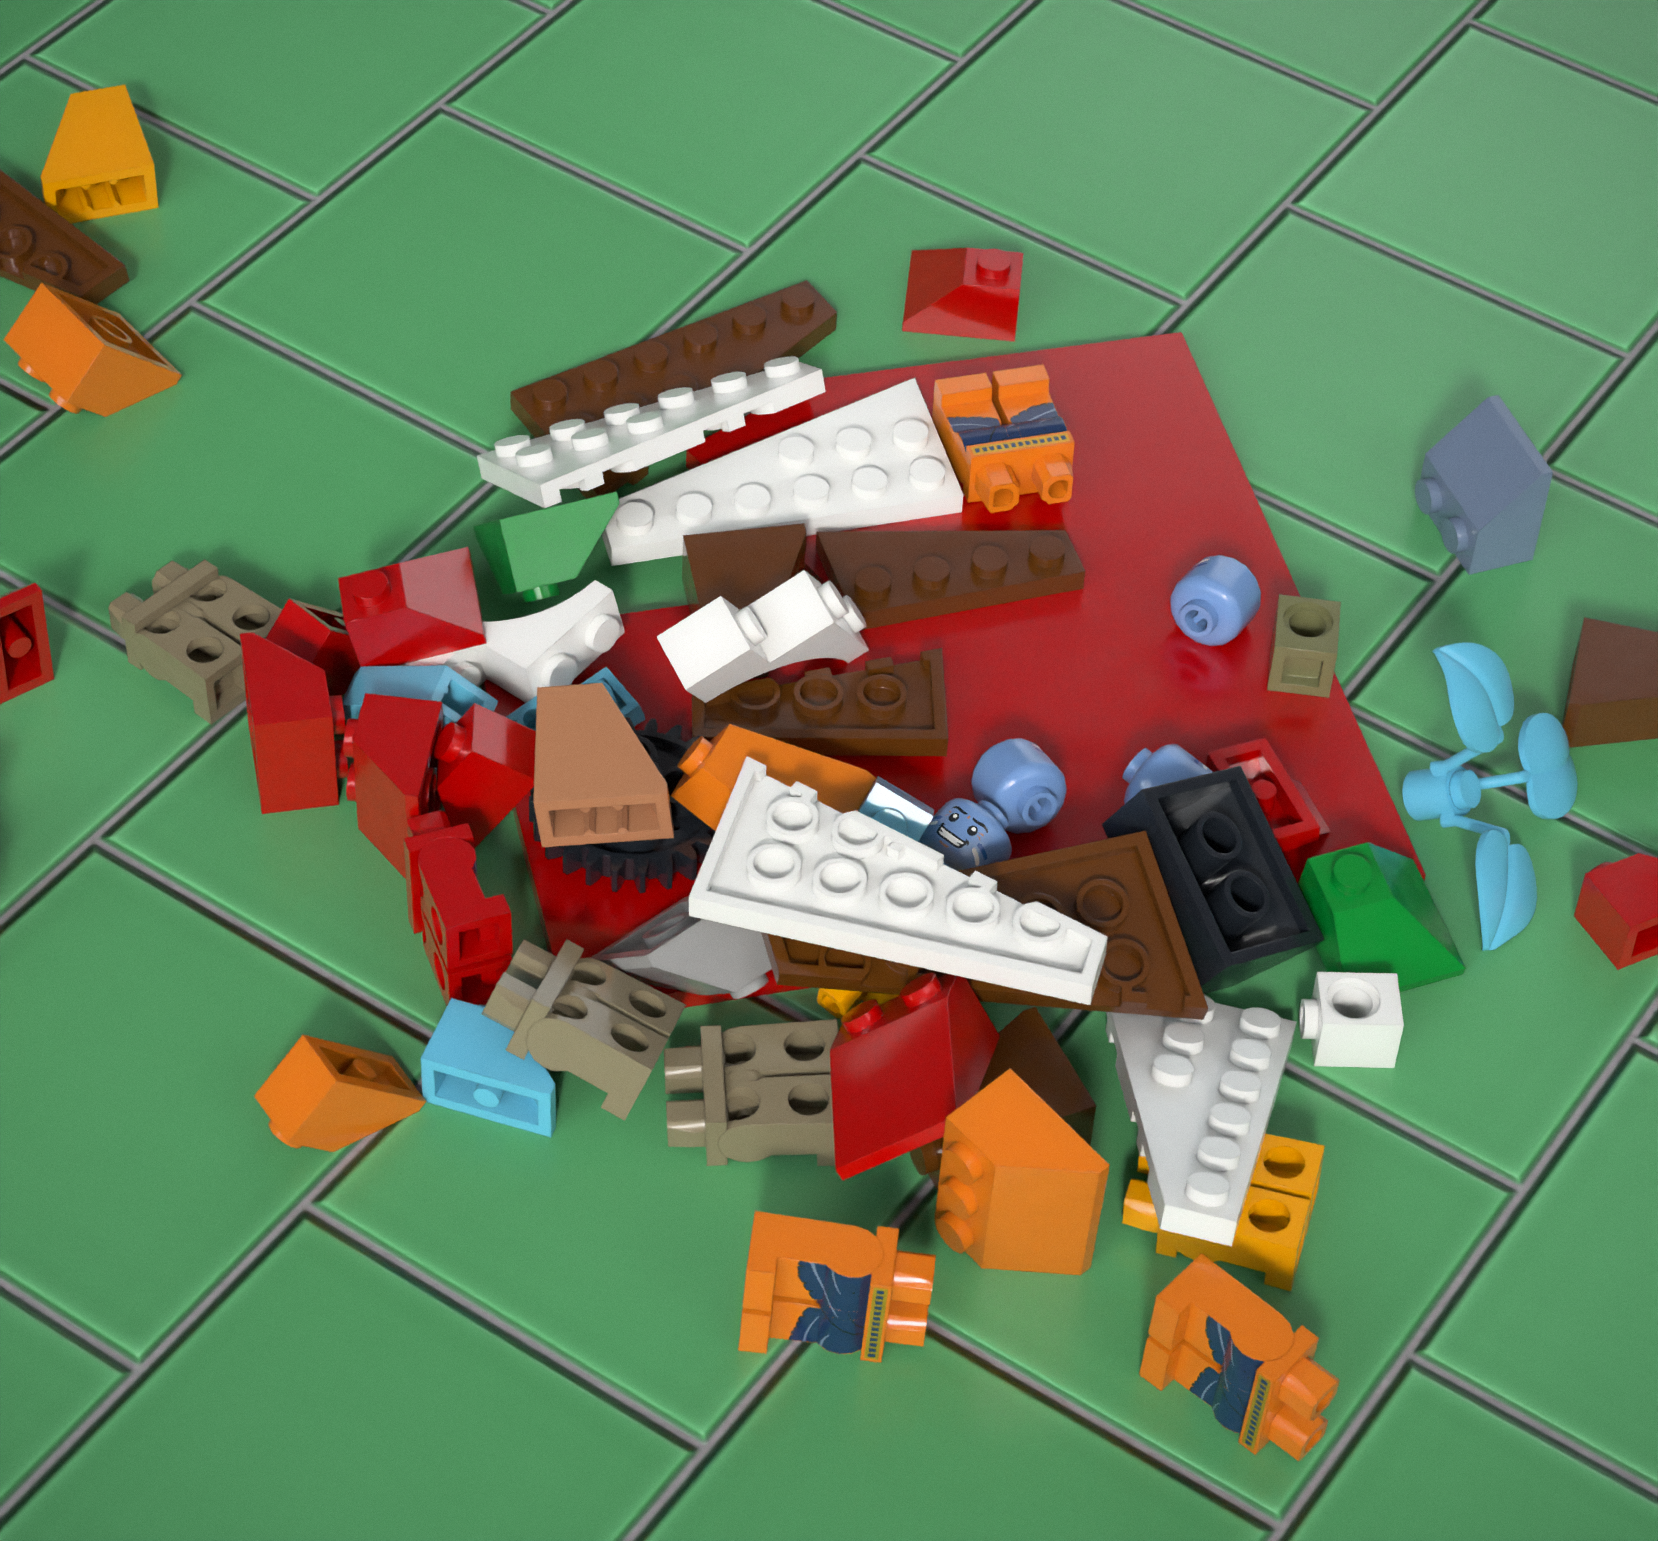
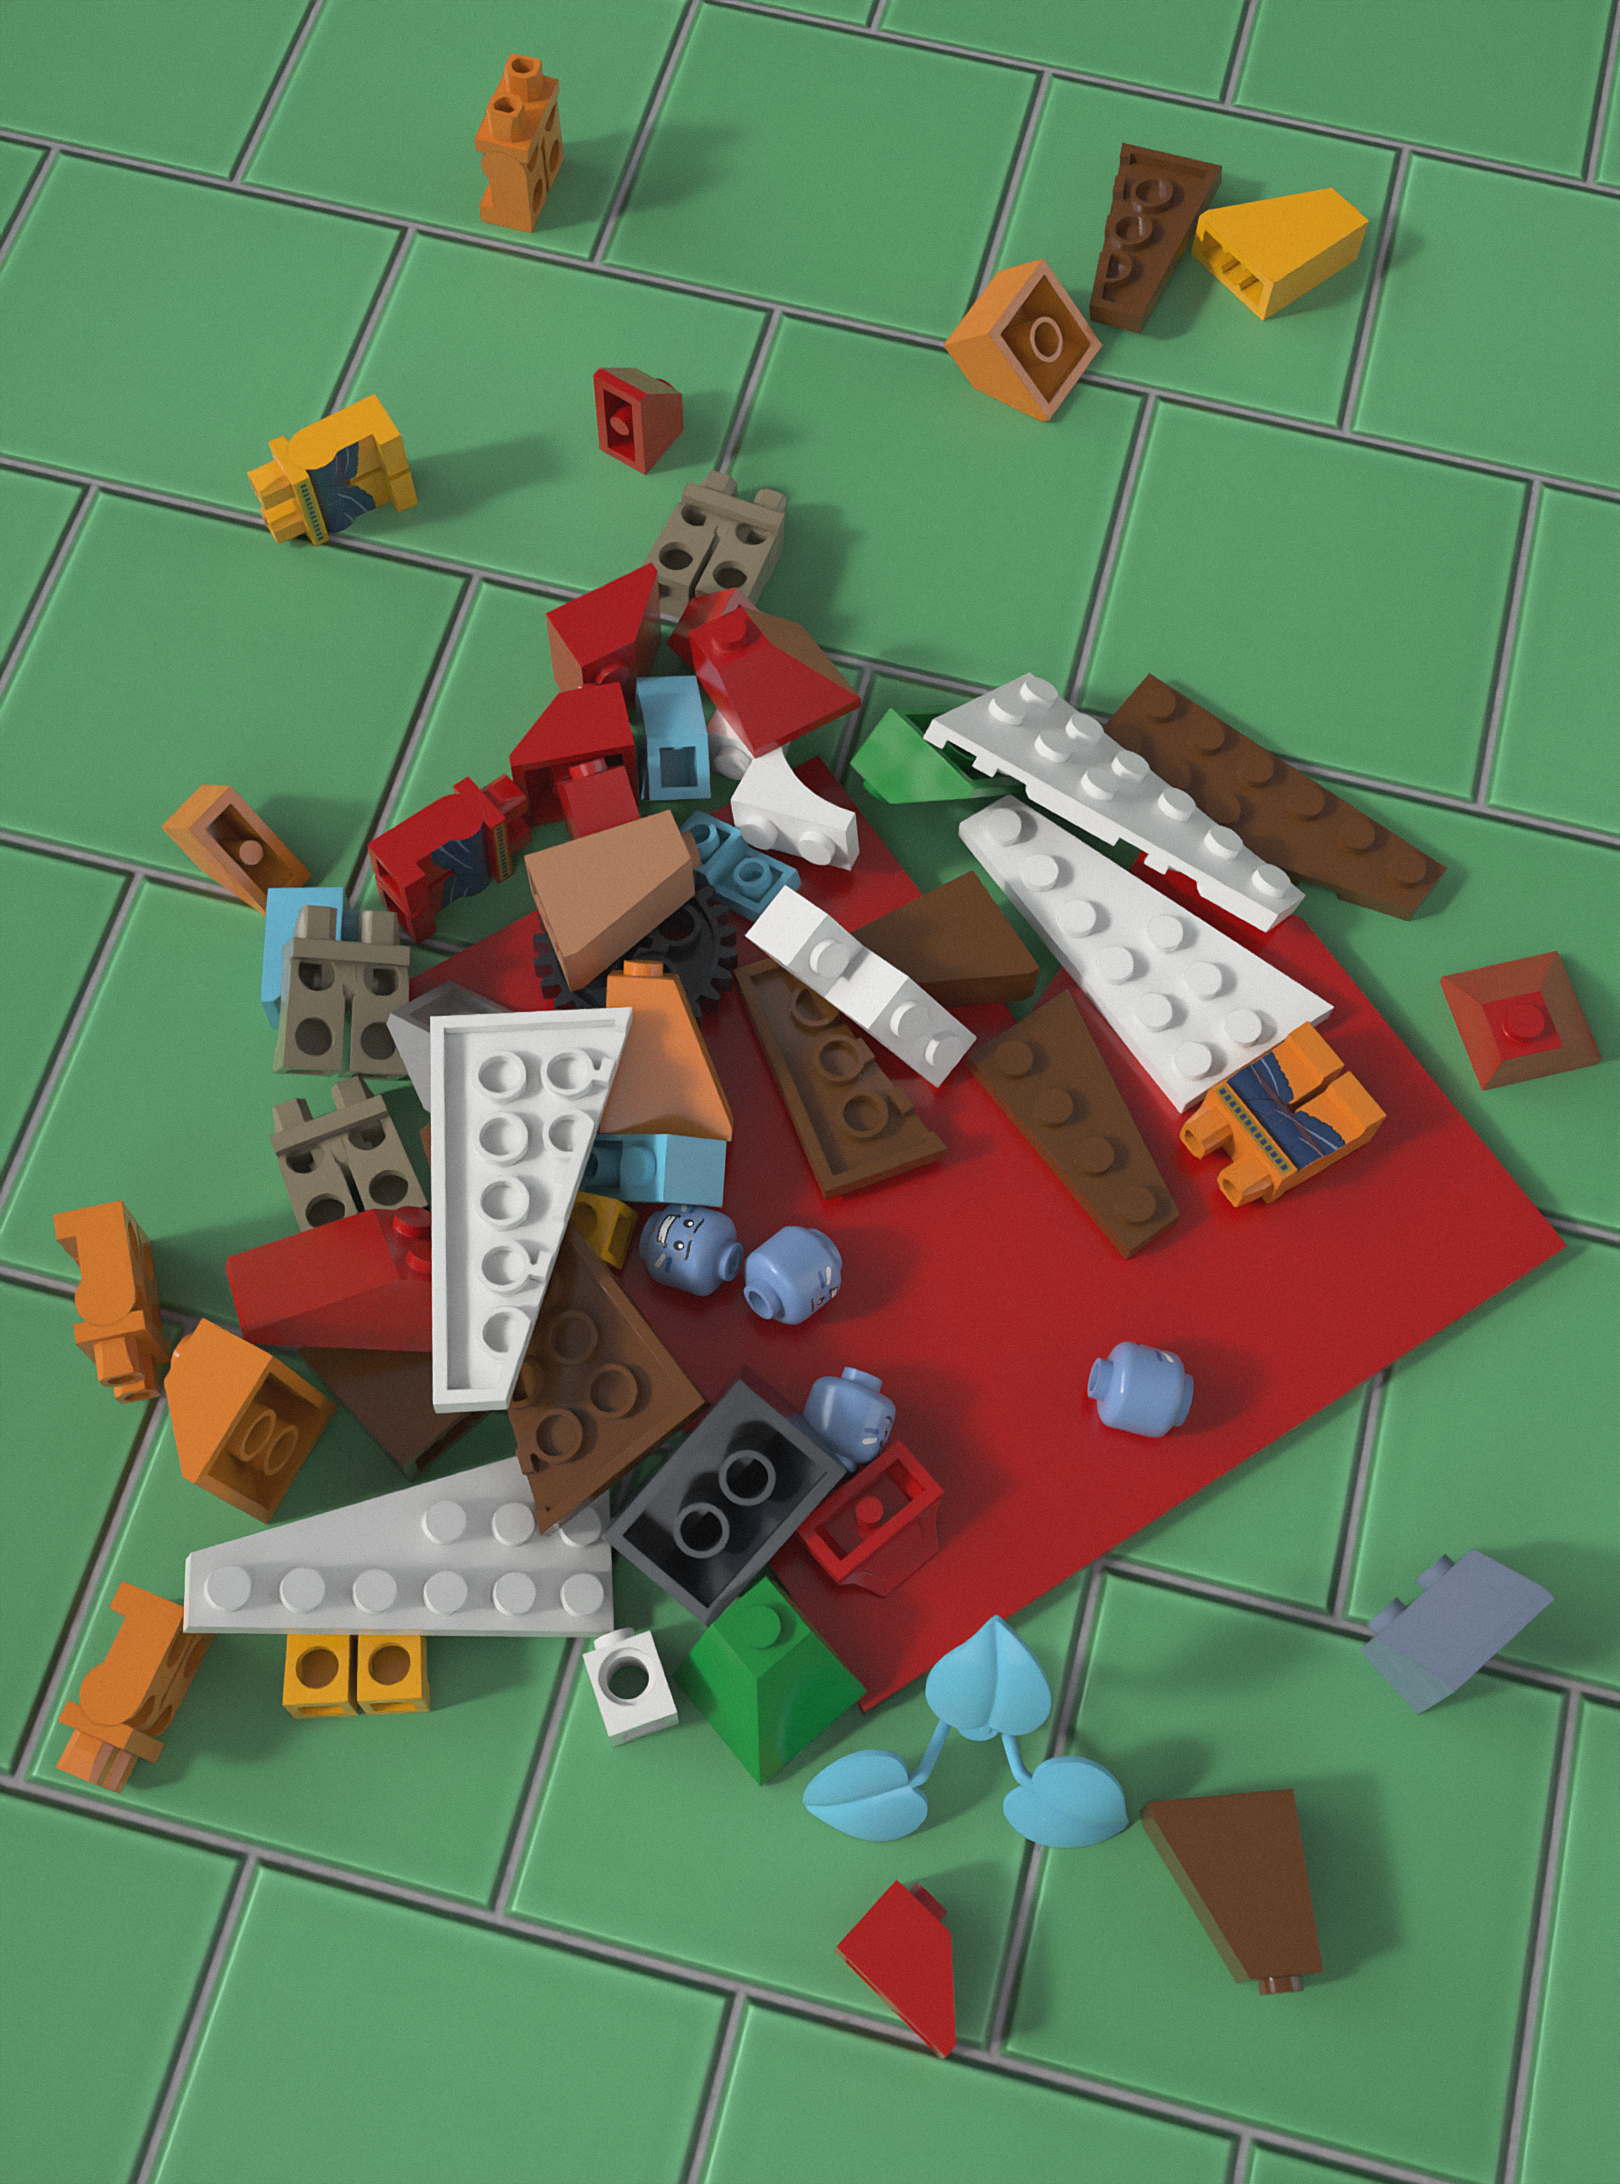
camera: 70 degrees right, 20 degrees up
olive brick [1267,594,1341,698] -> none

